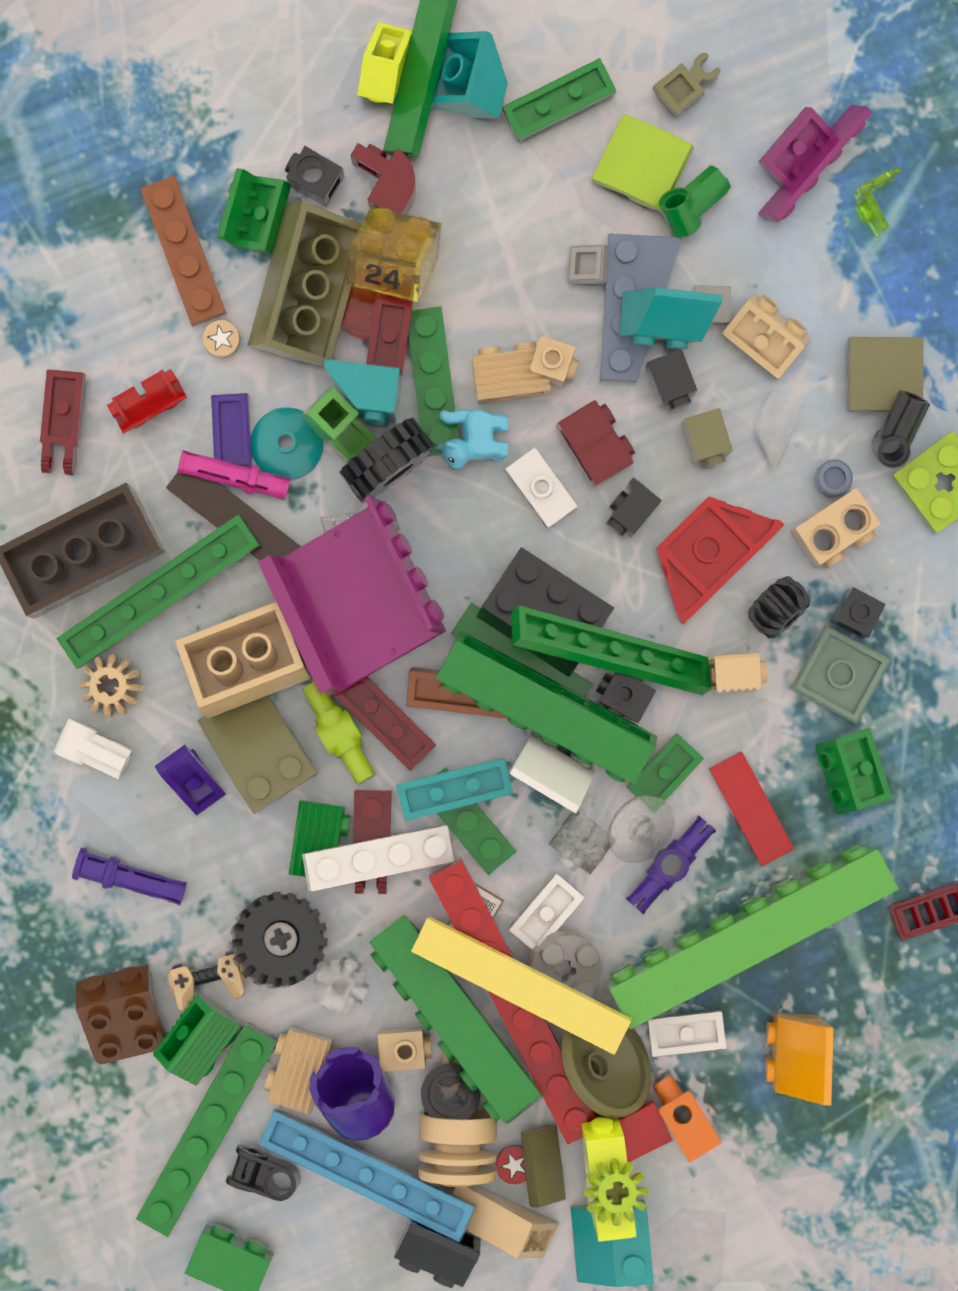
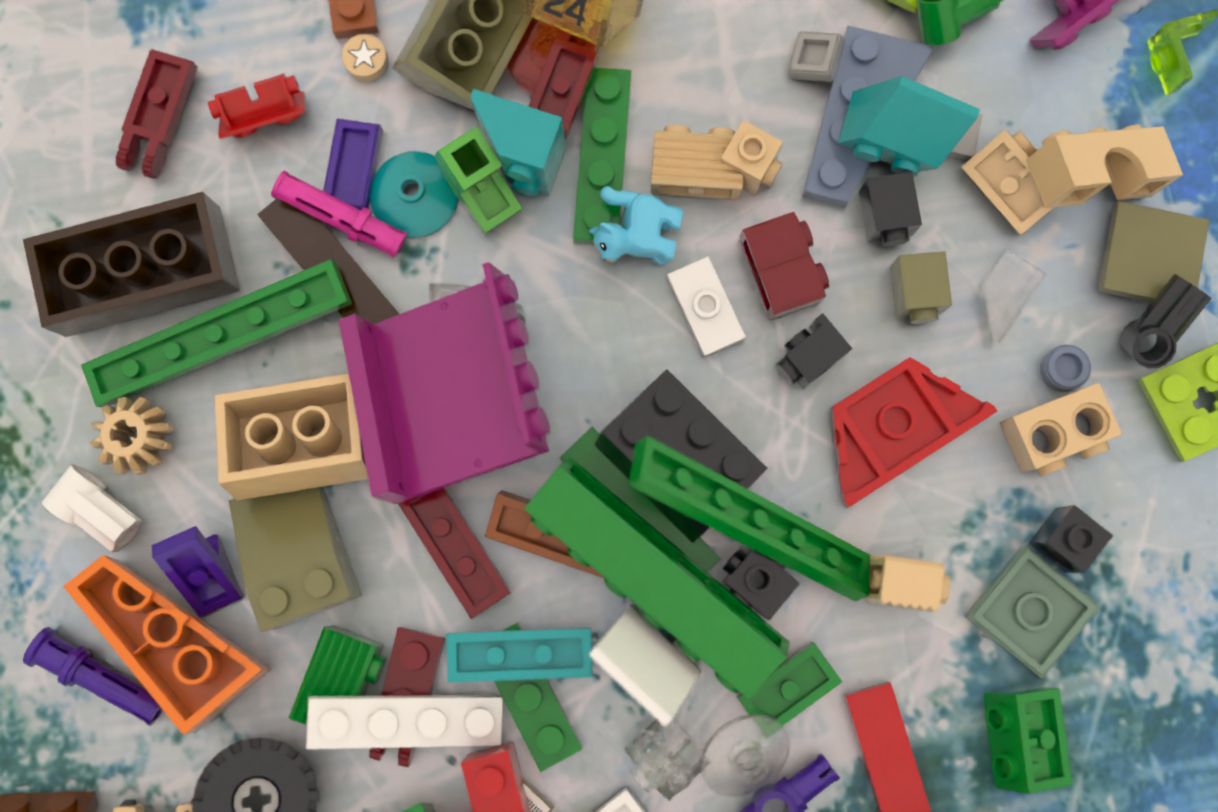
camera: 20 degrees right, 5 degrees down
lime pin [302,681,376,785] -> none
black bush [339,417,436,503] -> none
black gear [748,576,811,639] -> none
none -> orange wedge [63,555,272,735]
none -> tan arch [1027,124,1183,209]

